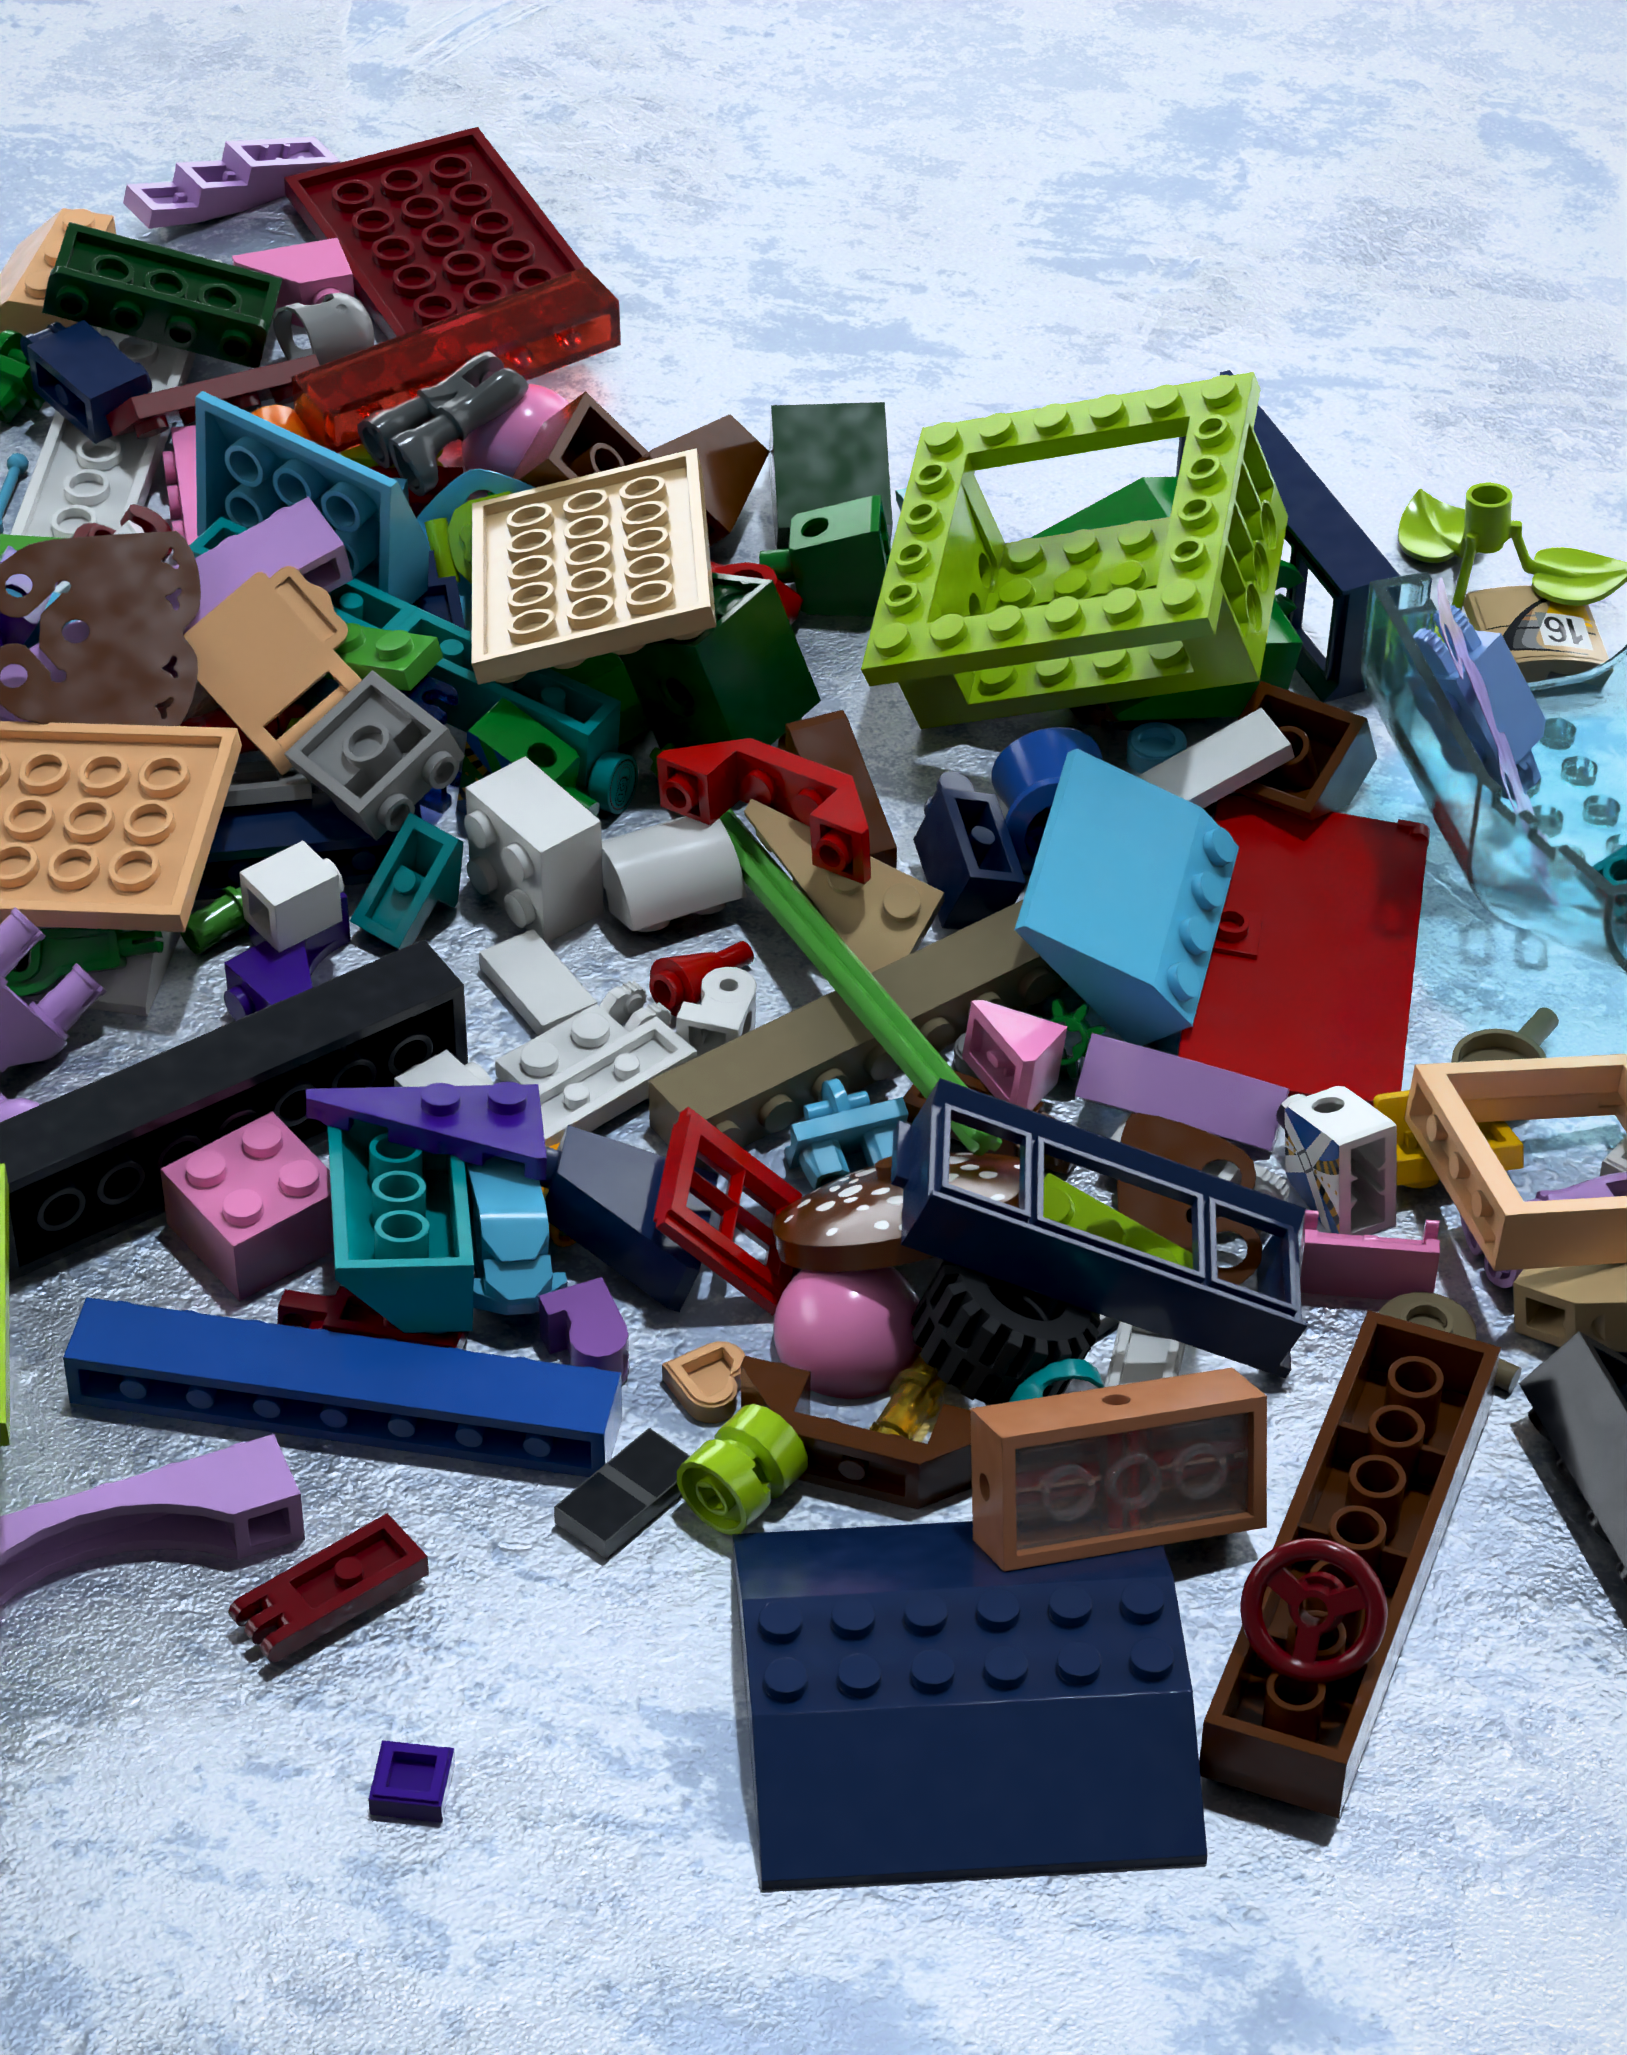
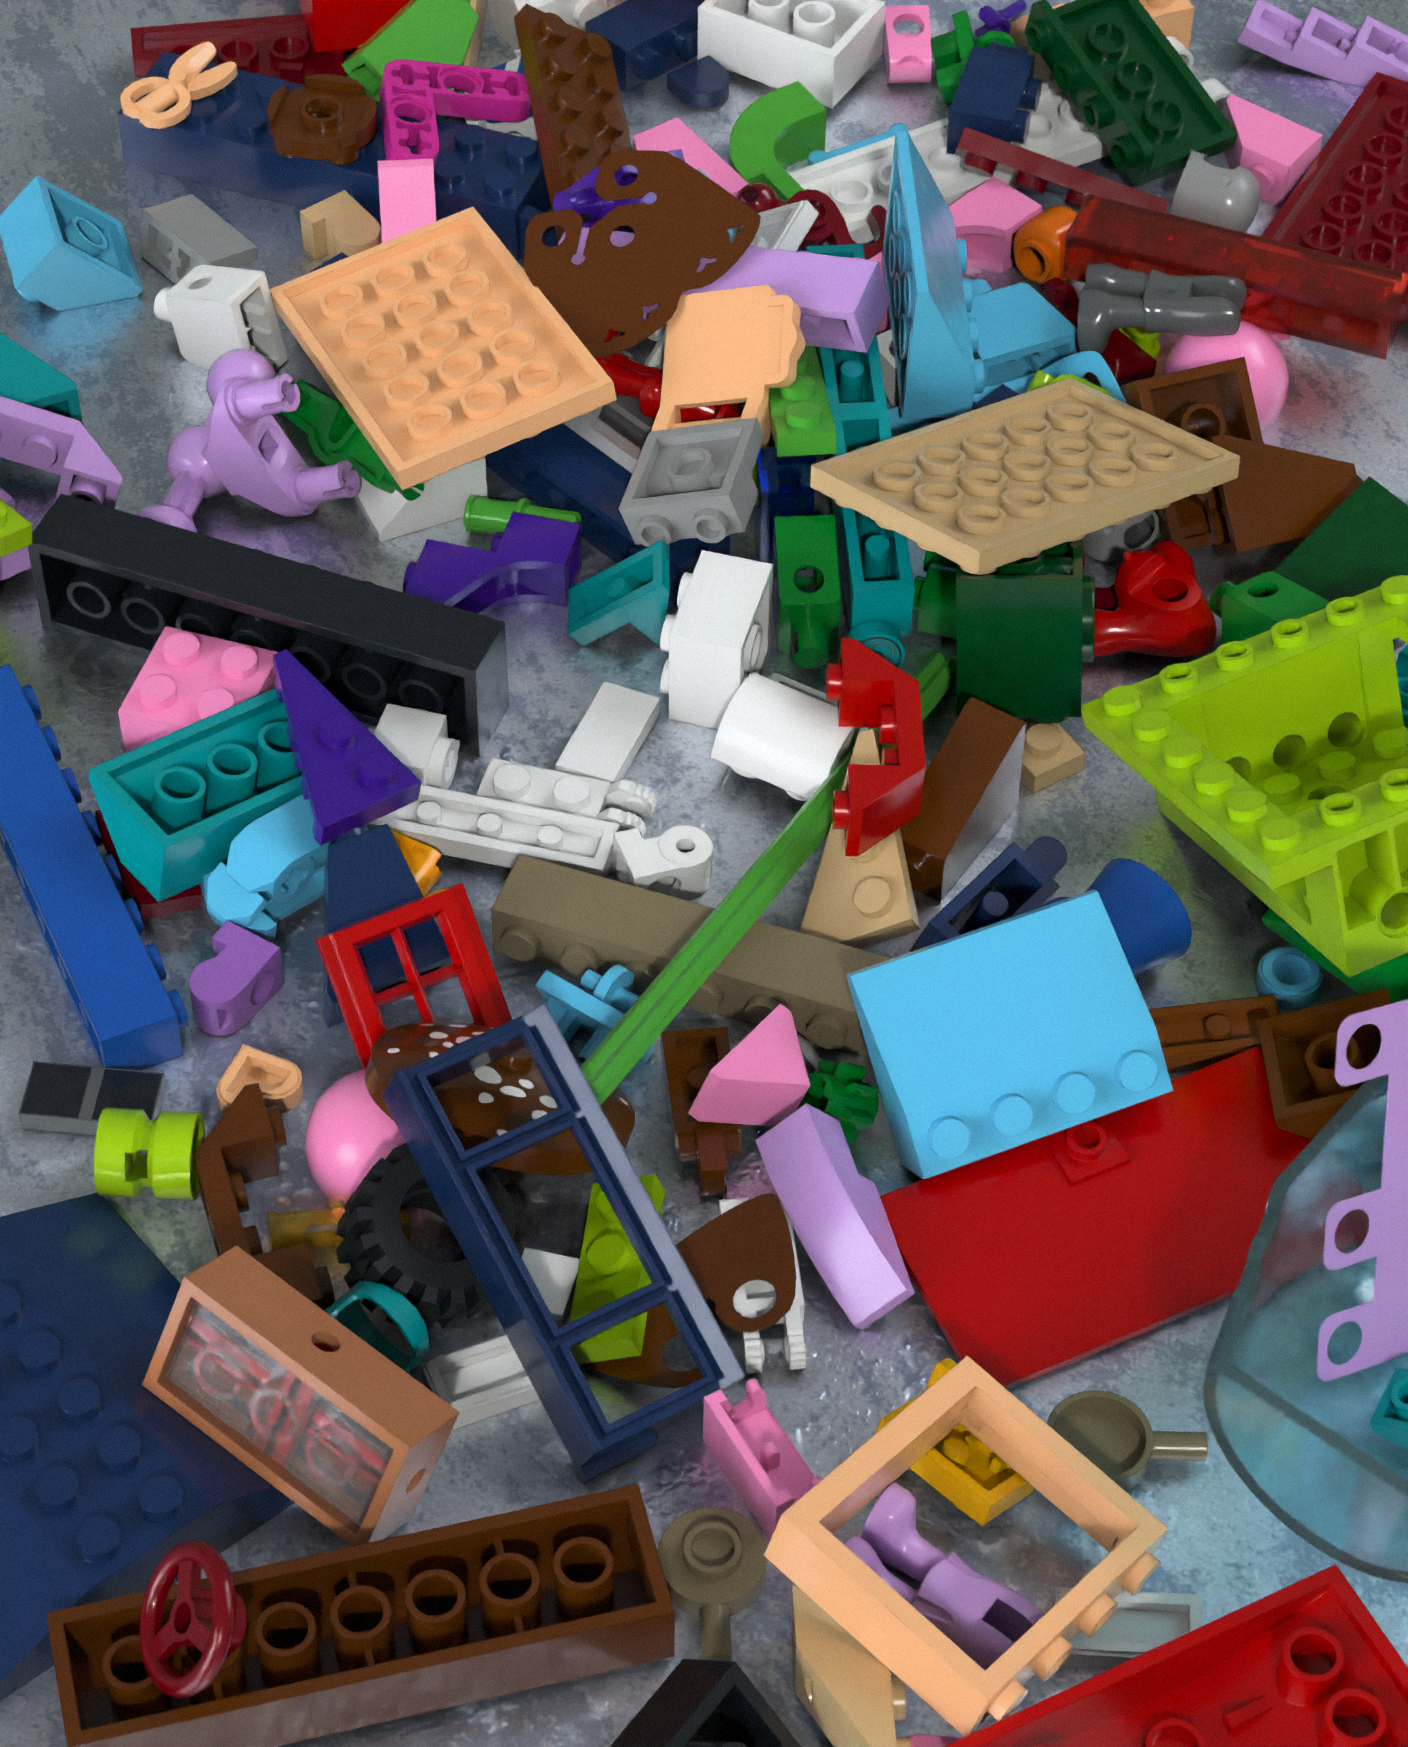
camera: 55 degrees right, 5 degrees up
white brick [239,841,344,953] -> none
red cone [649,941,754,1017] -> none
white tile [1137,707,1295,808] -> none
white torso [1276,1086,1397,1236] -> none

